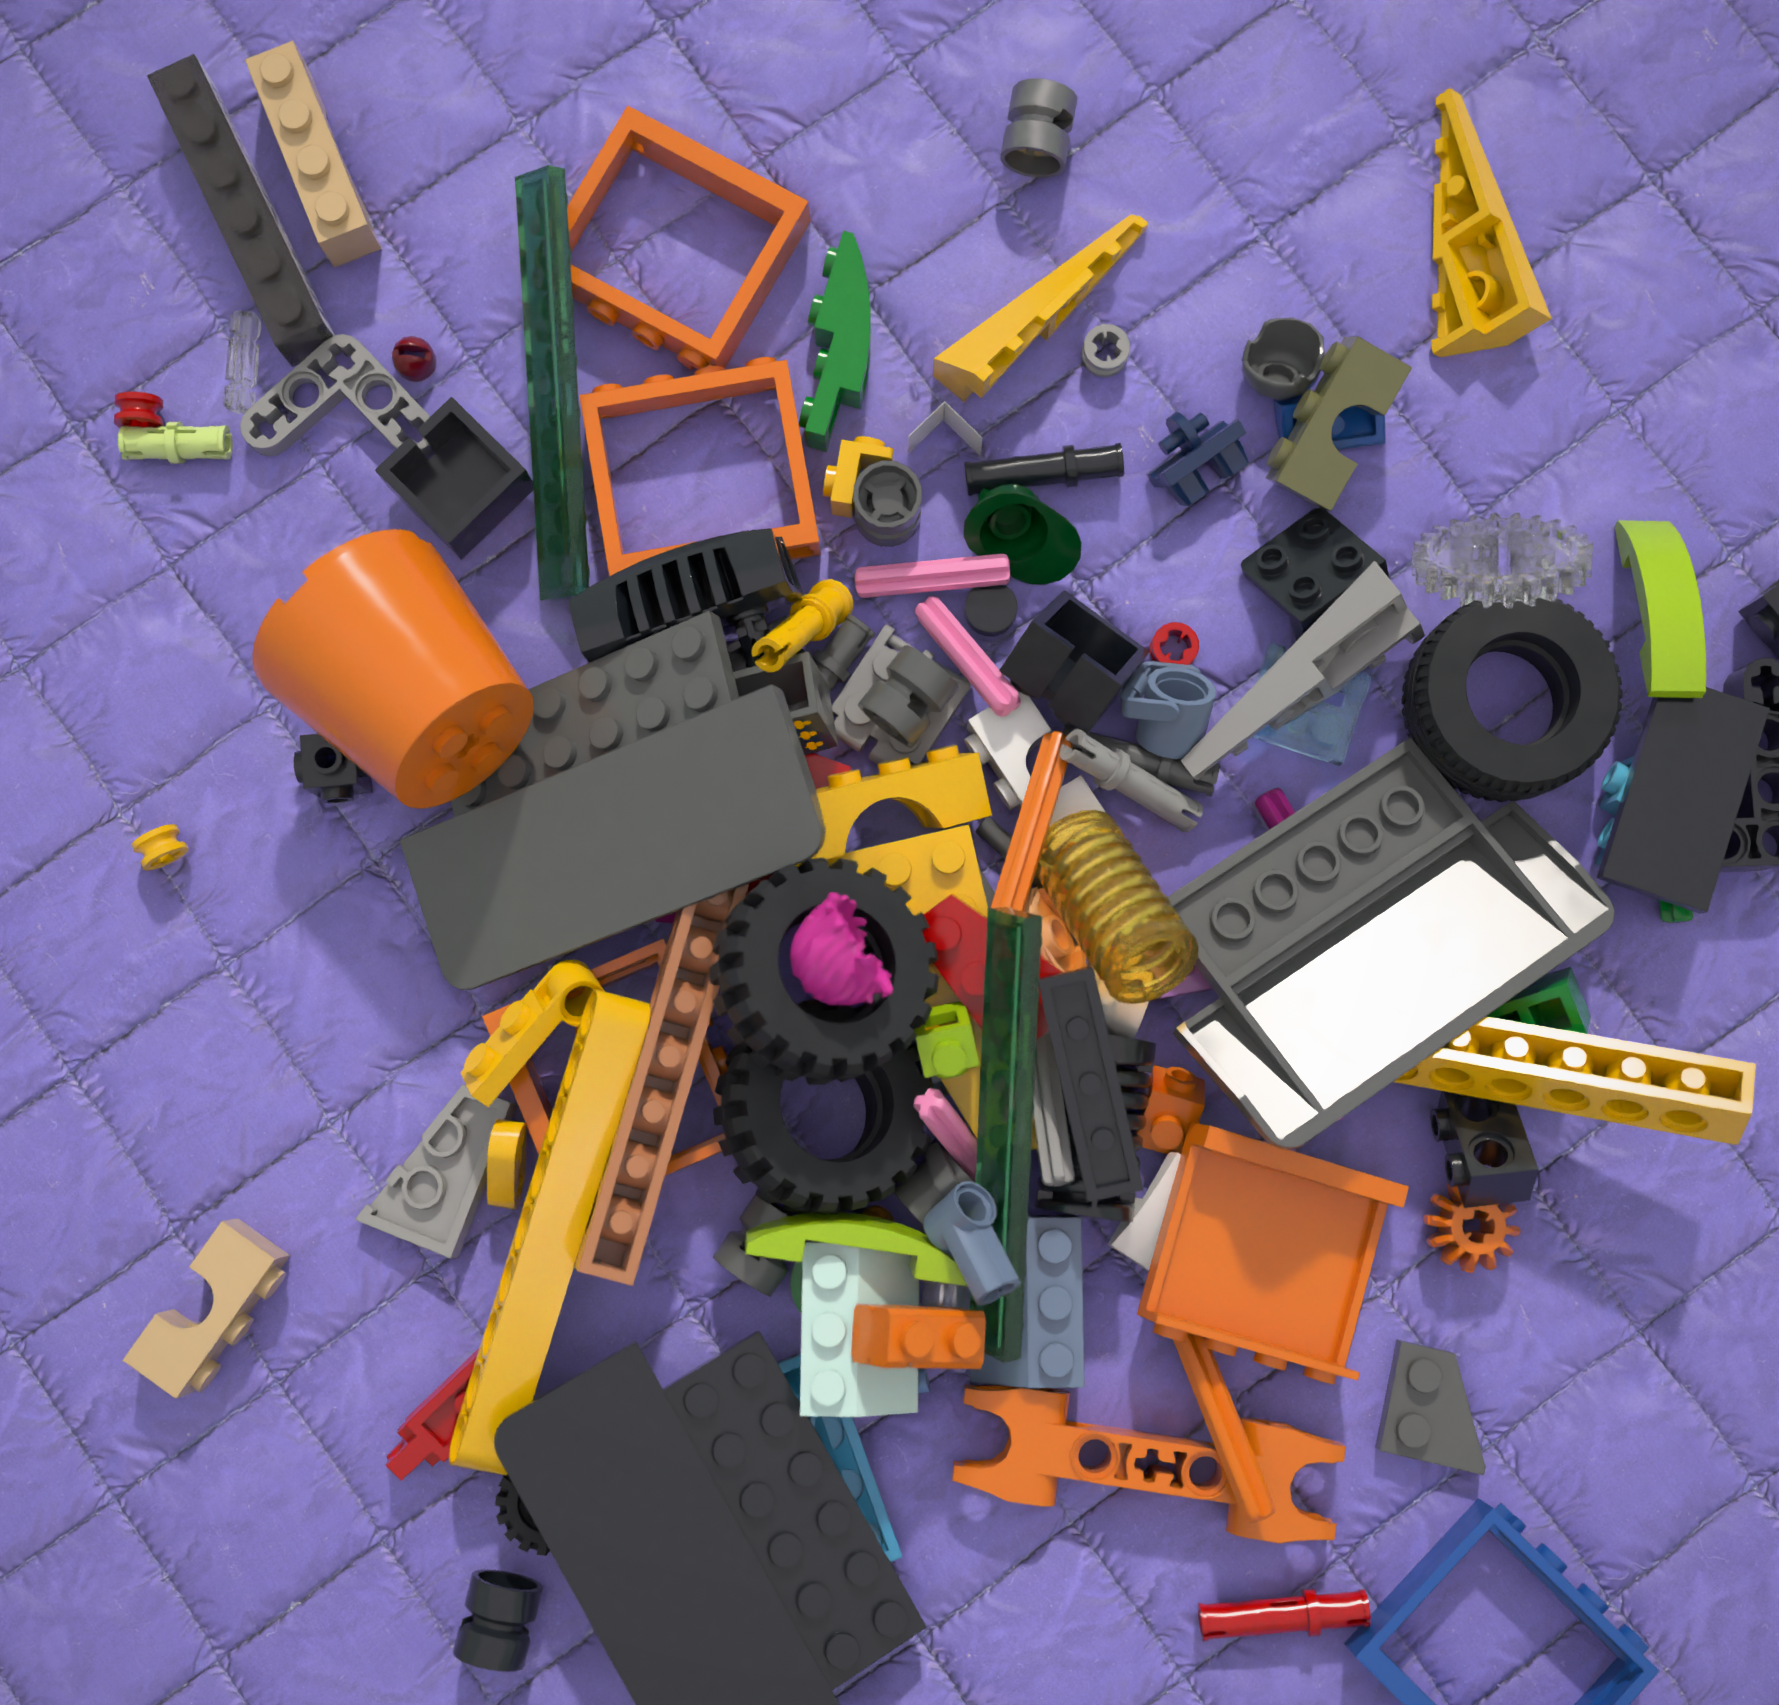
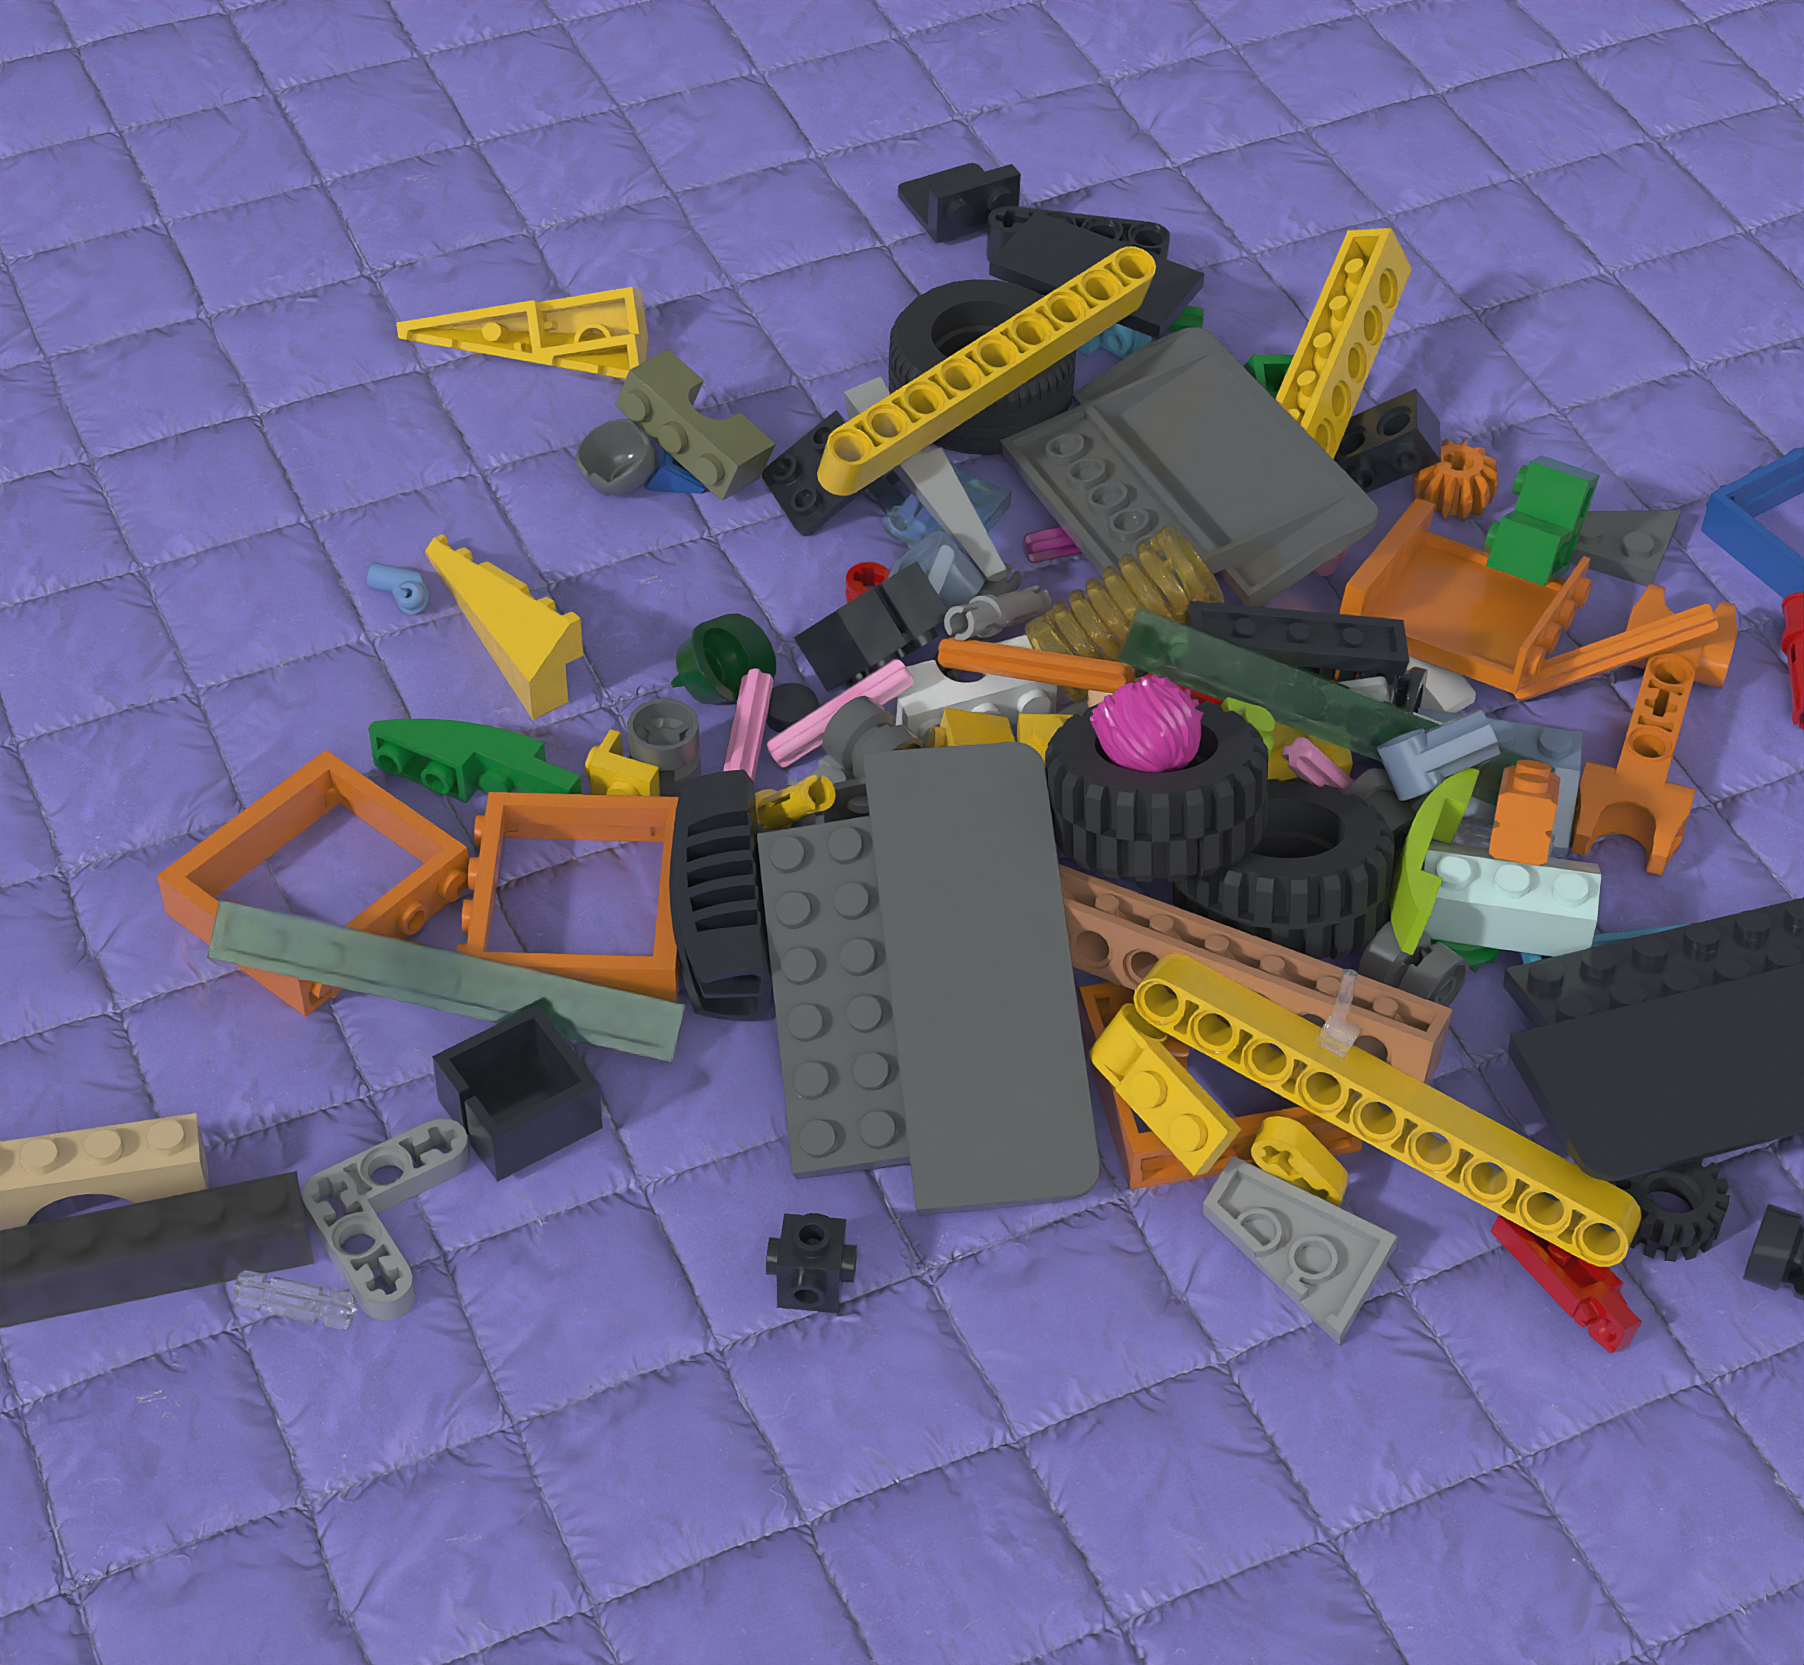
camera: 80 degrees left, 35 degrees down
red bush [114,392,163,427] -> none
yellowish green pin [118,422,233,464] -> none
tan arch [122,1218,290,1399] -> none
yellow bush [132,824,189,871] -> none
orange cone [252,529,534,809] -> none
dark red hinge [392,336,437,382] -> none
white sticker [908,401,983,455] -> none
black pin [964,443,1124,496] -> none
flat silver wheel [1000,78,1078,178] -> none
light grey bush [1082,324,1130,377] -> none
dark blue hips [1146,412,1249,506] -> none
clear gear [1412,513,1593,609] -> none
lime slope [1615,520,1706,698] -> none
none -> medium blue arm [367,562,430,614]
none -> yellow beam [817,247,1156,496]
none -> clear hand [1318,969,1362,1058]
none -> green brick [1484,455,1600,587]

